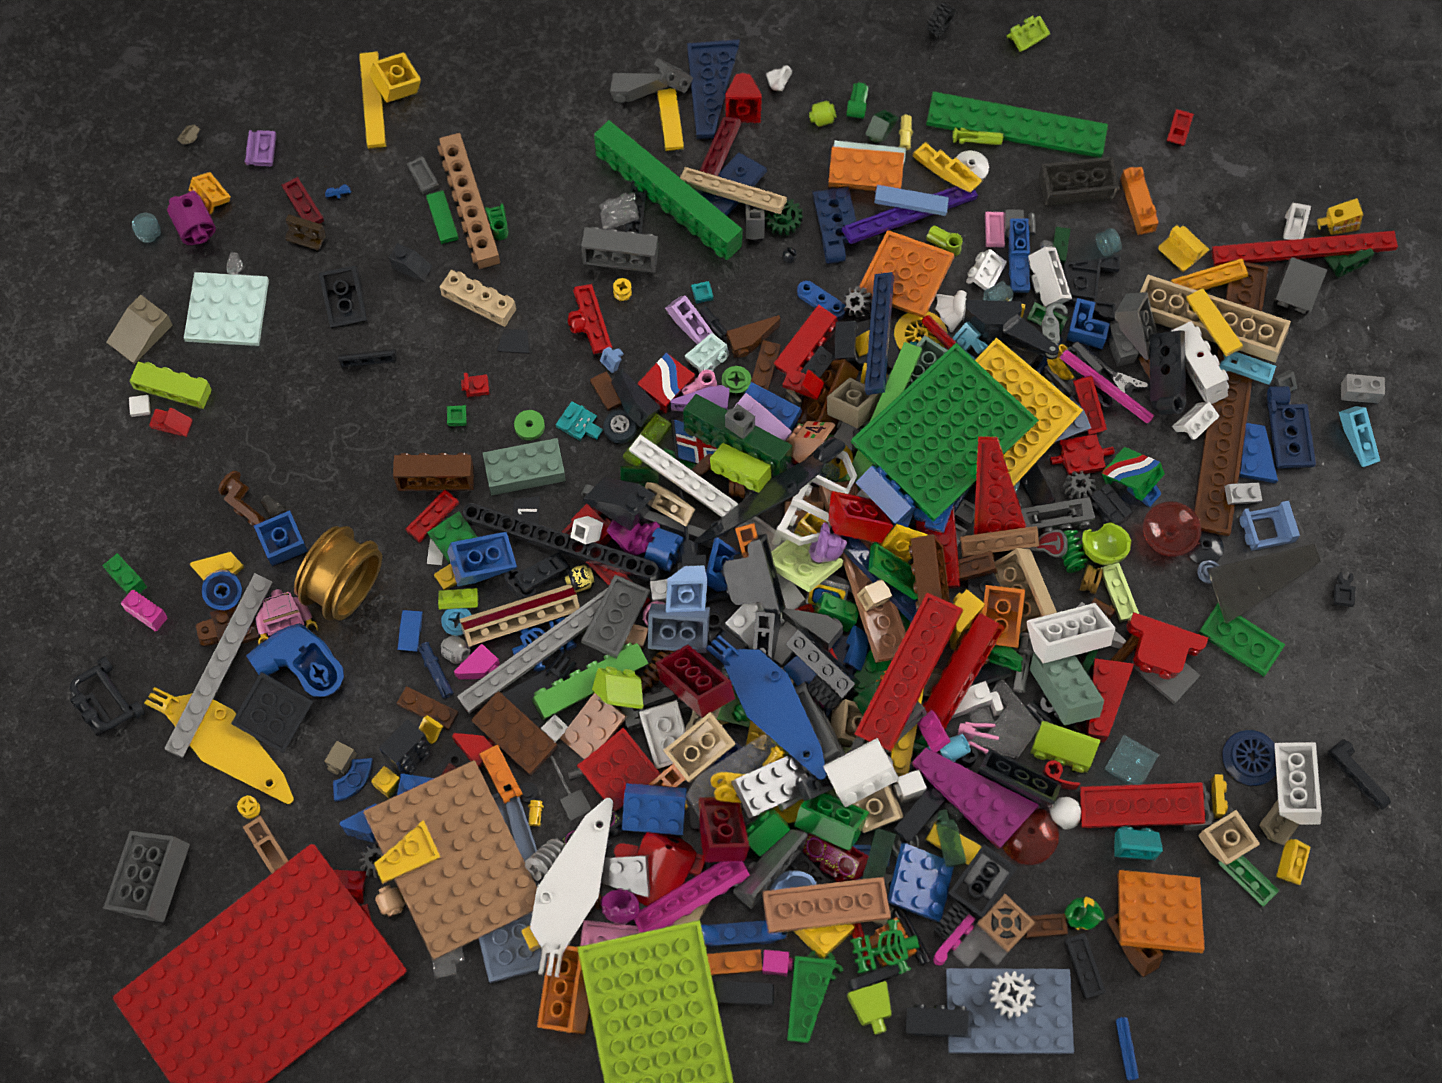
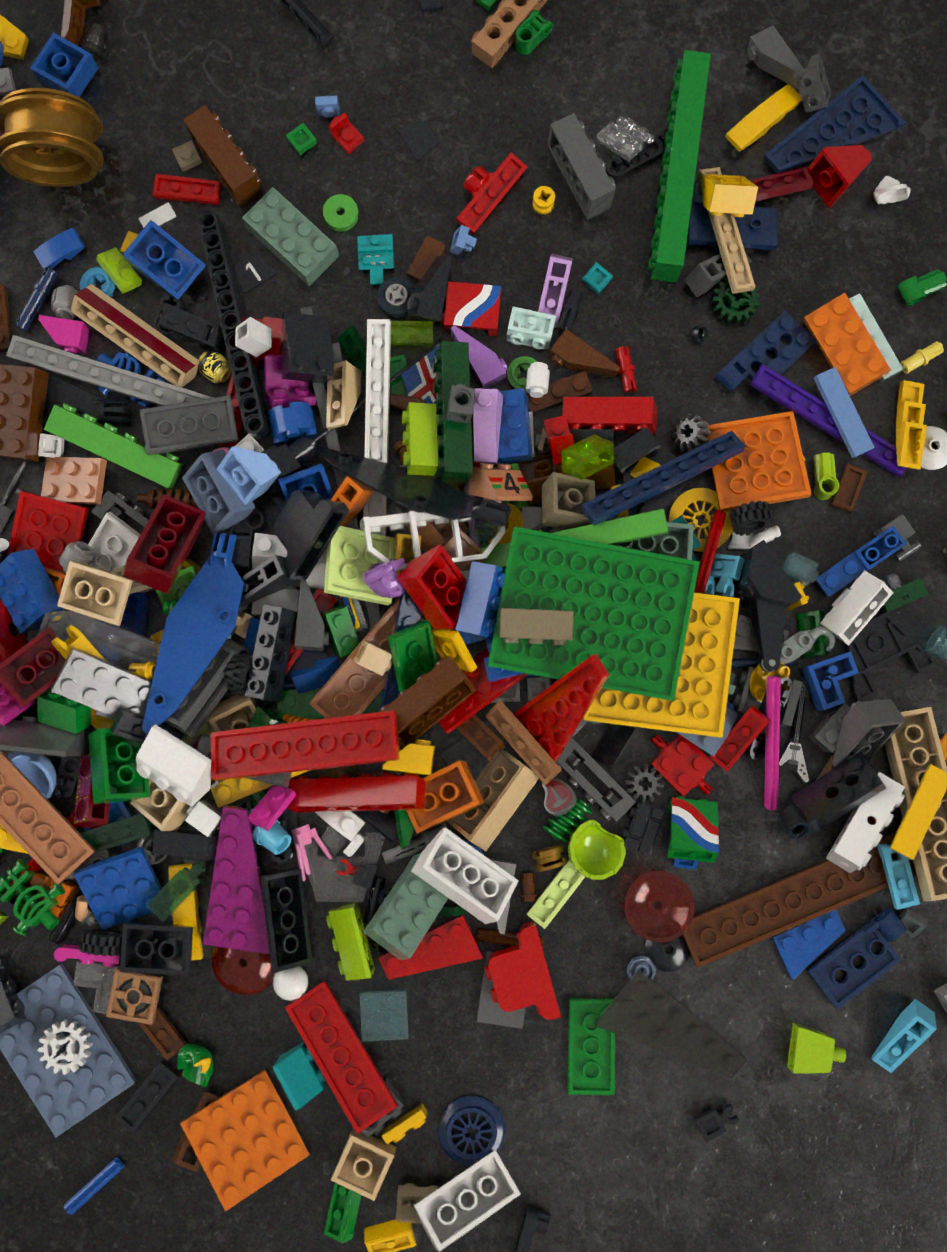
camera: 55 degrees right, 15 degrees up
green plate [427,512,478,564] -> none
tan brick [440,270,516,327] -> none
lime slope [592,666,643,709] -> none
light nougat plate [625,624,648,648] -> none
bright pink pin [681,369,717,395] -> none
blue plate [797,281,845,320] -> none
lime head [809,101,836,127] -> none
dark green slope [865,110,899,143] -> none
white bracket [966,249,1006,292] -> none
bright pink tile [985,212,1005,247] -> none
red panel [1042,760,1080,790] -> none
white bracket [1172,402,1219,439] -> none
light grey plate [1224,483,1262,504] -> none
medium blue window [1240,501,1300,551] -> none
none -> light grey head [59,541,94,573]
none -> light nougat arm [75,896,98,927]
none -> dark tan plate [172,140,202,172]
none -> medium blue plate [315,96,340,118]
none -> black piece [336,858,378,889]
none -> dark tan brick [499,608,574,645]
none -> white brick [526,362,550,398]
none -> clear neon green brick [561,434,614,480]
none -> red pin [615,346,638,393]
none -> yellow slope [701,173,758,217]
none -> black tyre [729,501,774,536]
none -> lime torso [787,1022,846,1074]
none -> reddish brown tile [830,463,868,513]

